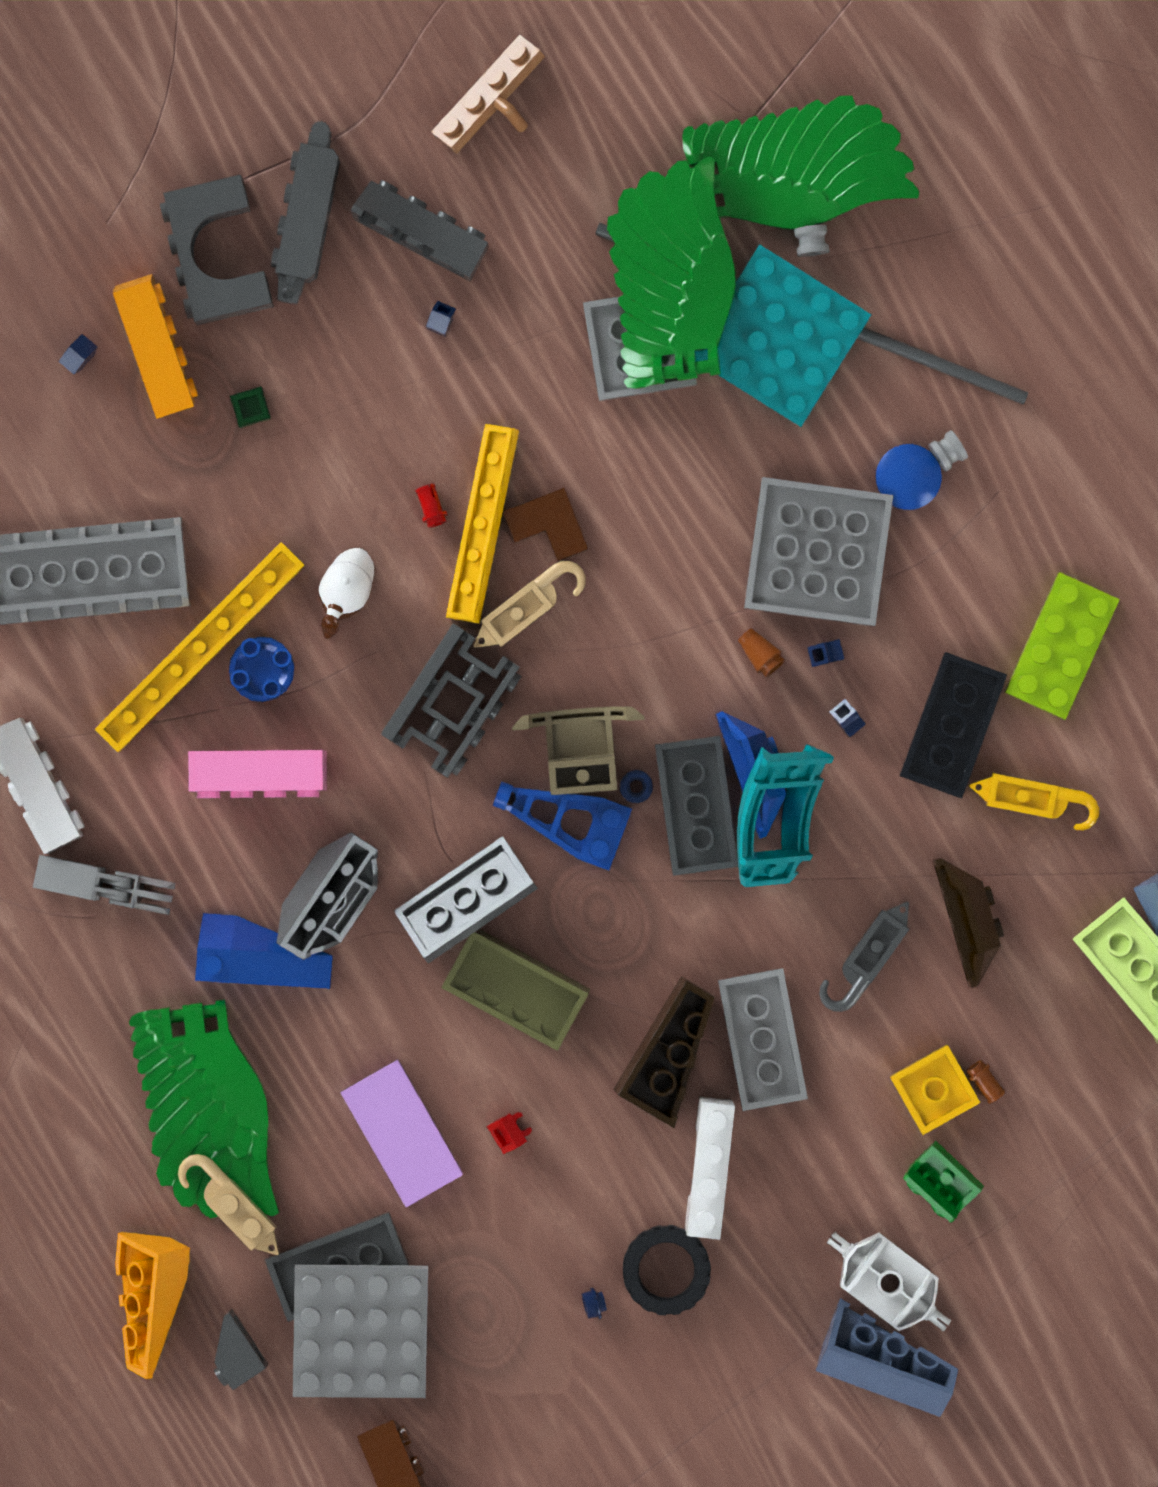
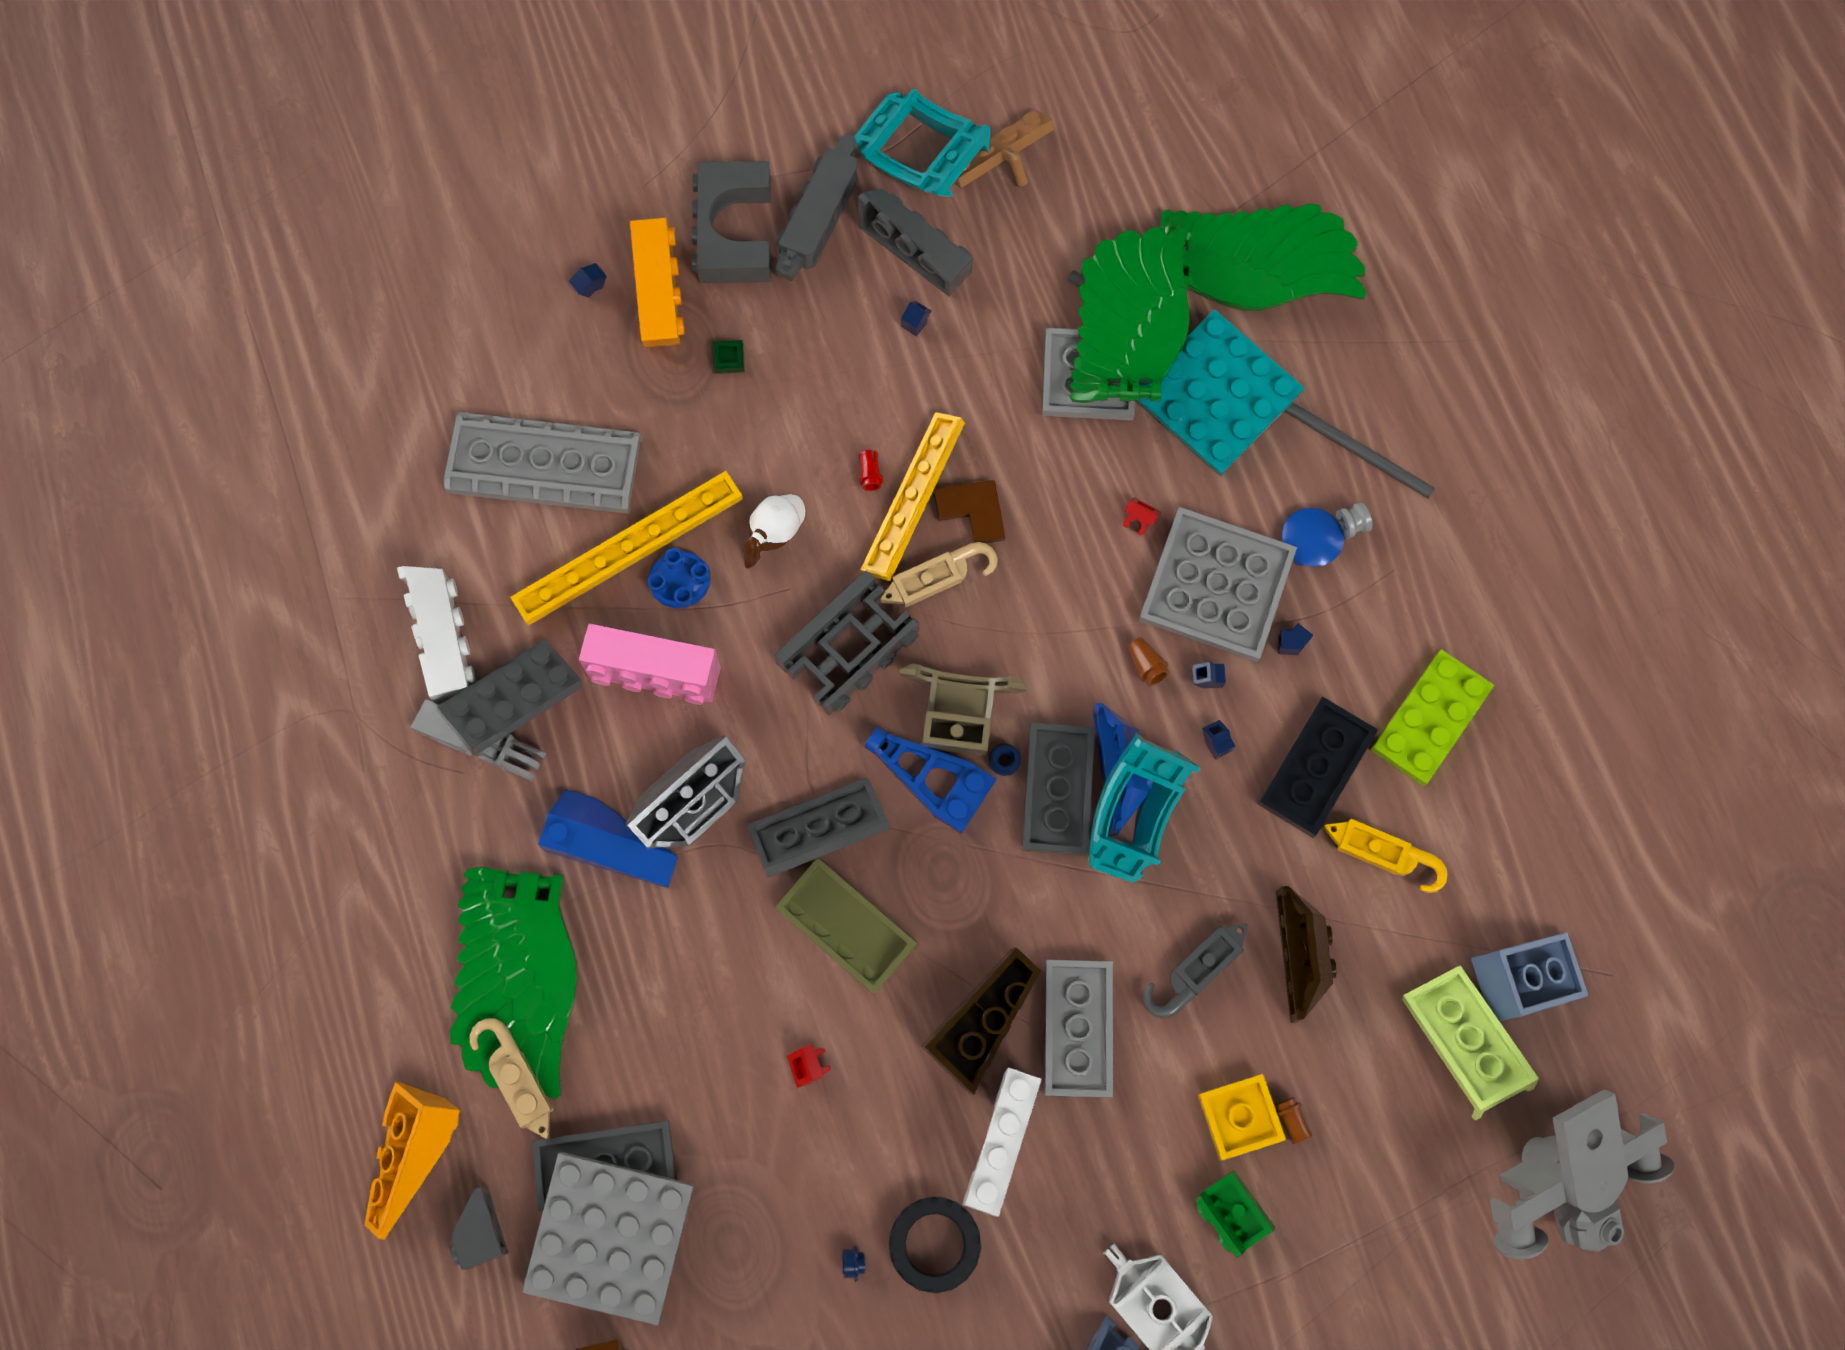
camera: 10 degrees right, 15 degrees down
lavender tile [340,1059,464,1207] -> none
light grey wheel [794,225,830,257] -> none
none -> dark grey plate [437,639,583,756]
none -> teal wedge [854,89,991,197]
none -> red tile [1123,497,1161,536]
none -> dark blue piece [1278,623,1313,655]

